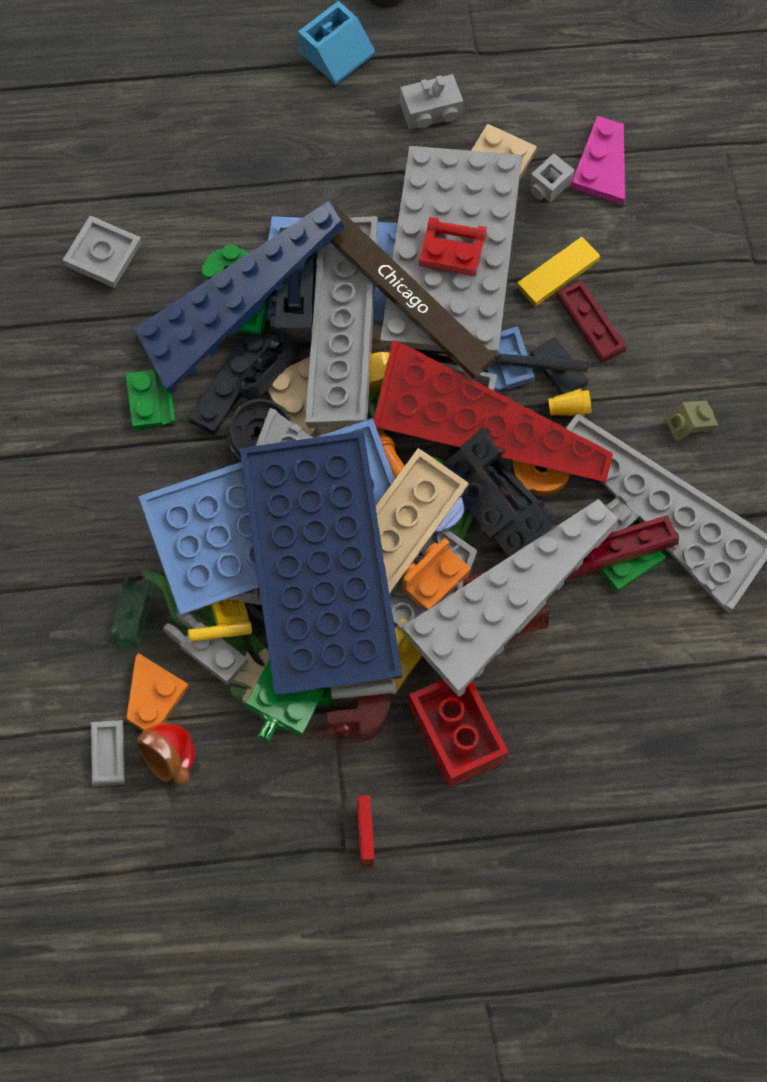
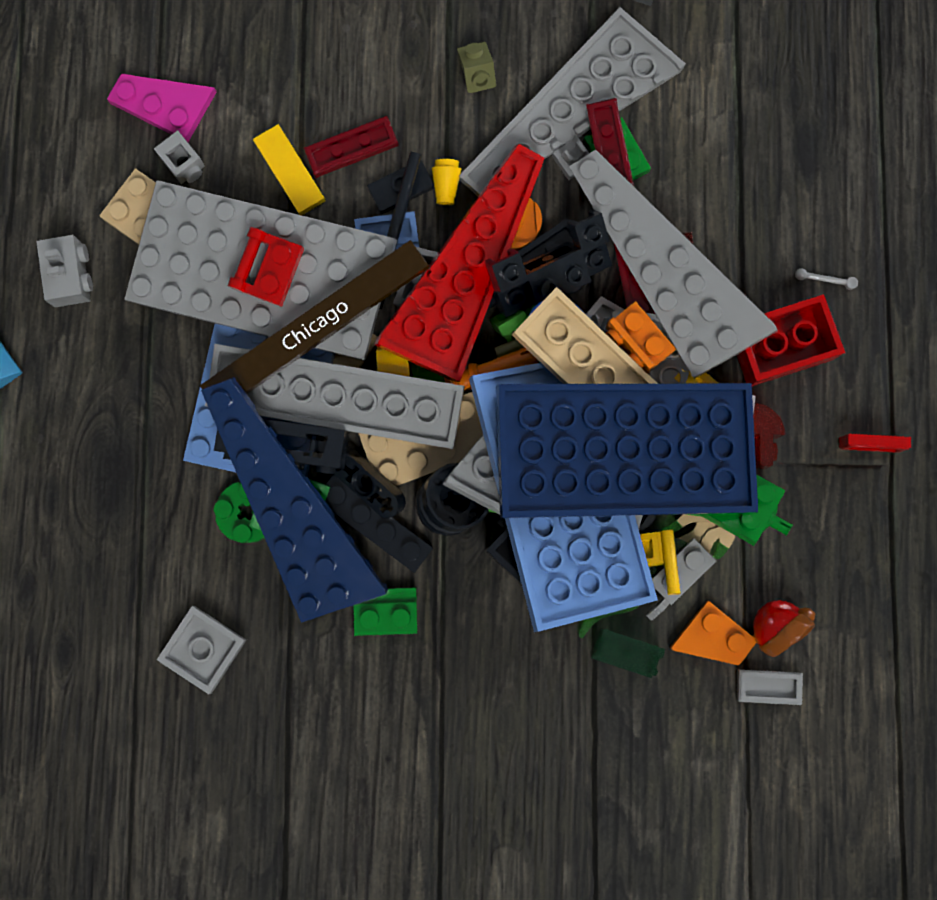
camera: 80 degrees left, 15 degrees up
none -> light grey hinge [795,268,858,290]

